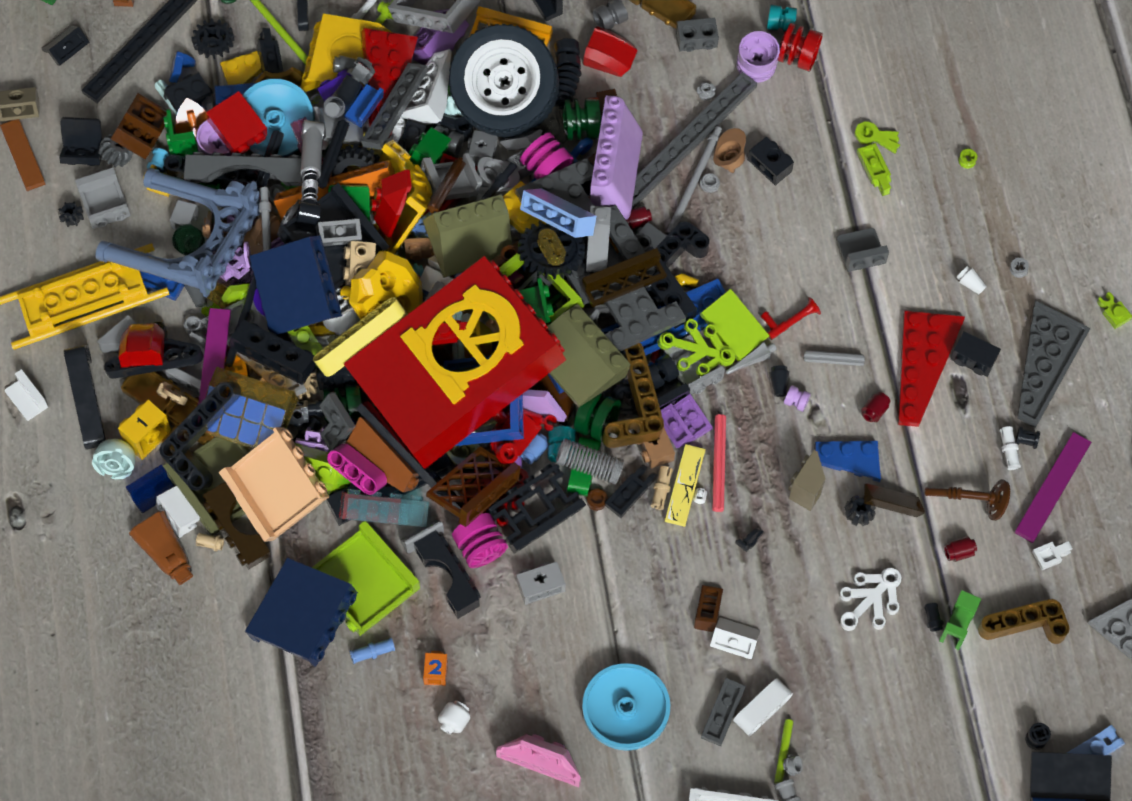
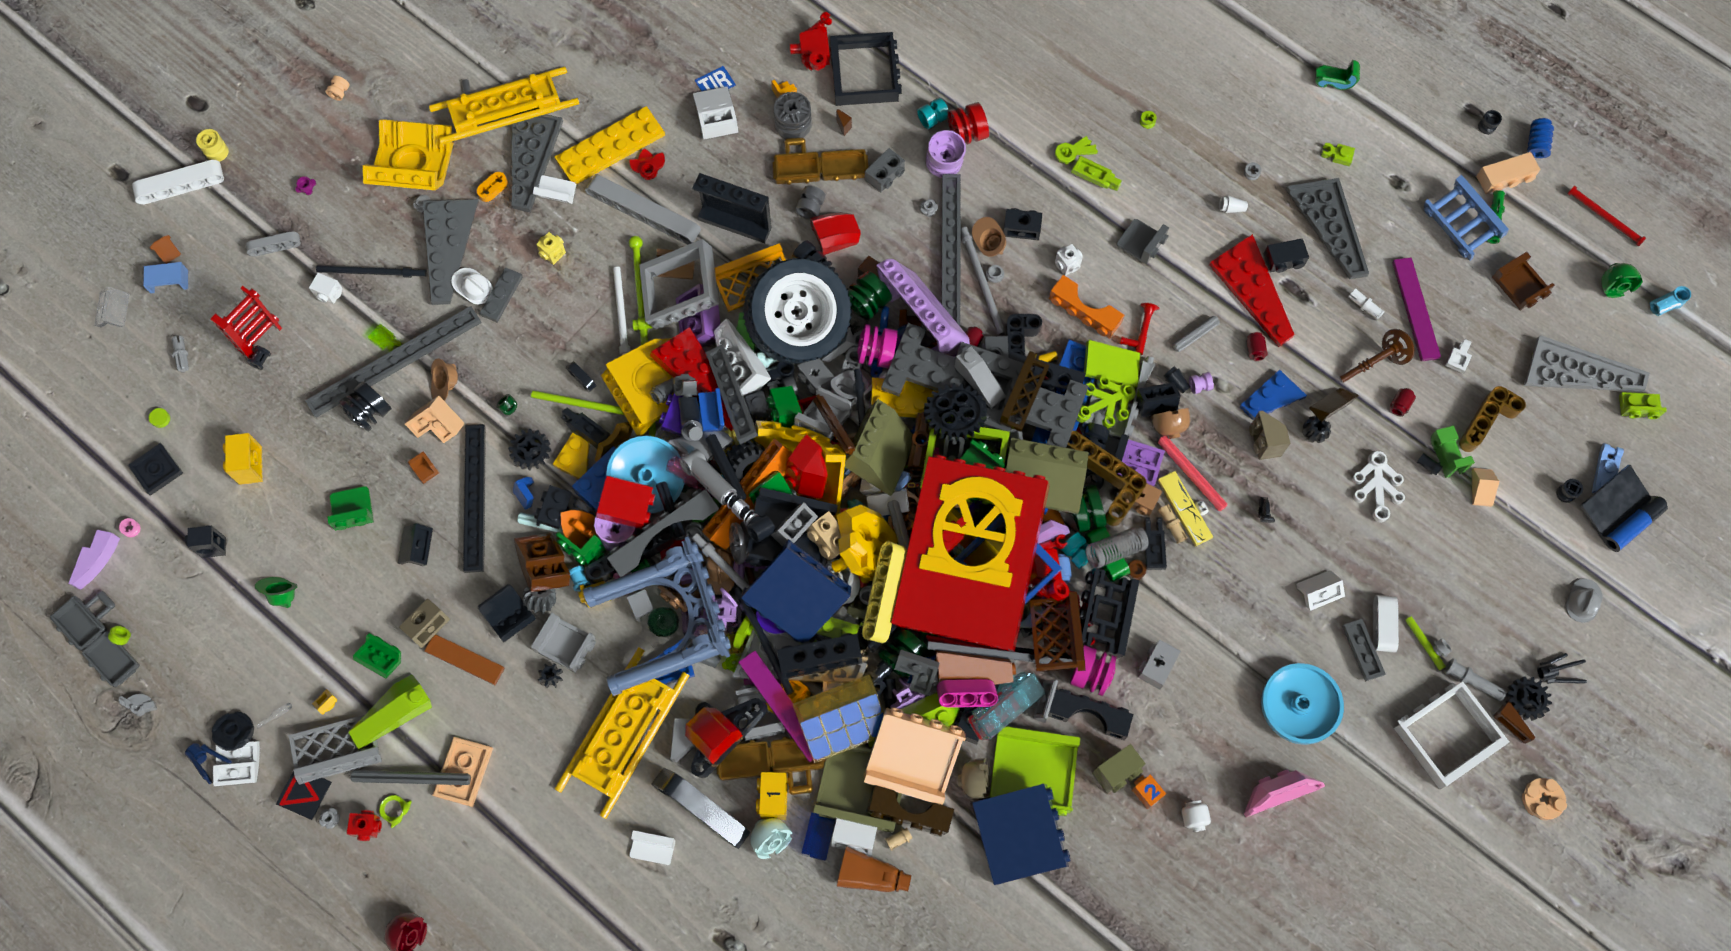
camera: 40 degrees left, 5 degrees up
tan piece [157,382,188,406] -> none
black beam [159,381,241,491] -> none
light grey plate [184,316,204,335] -> none
medium blue pin [349,638,395,664] -> none
light blue brick [520,188,597,238] -> none
clear yellow beam [537,229,566,266] -> none
reddish brown slope [694,585,723,632] -> none
black bush [1015,427,1040,449] -> none
none -> dark tan cylinder [958,758,990,800]
none -> orange arch [1049,275,1125,339]
none -> white brick [1055,244,1083,276]
none -> olive brick [1092,744,1145,794]
none -> black brick [1136,382,1181,417]
none -> medium nougat cylinder [1151,408,1190,439]
none -> light nougat slope [1471,468,1500,507]

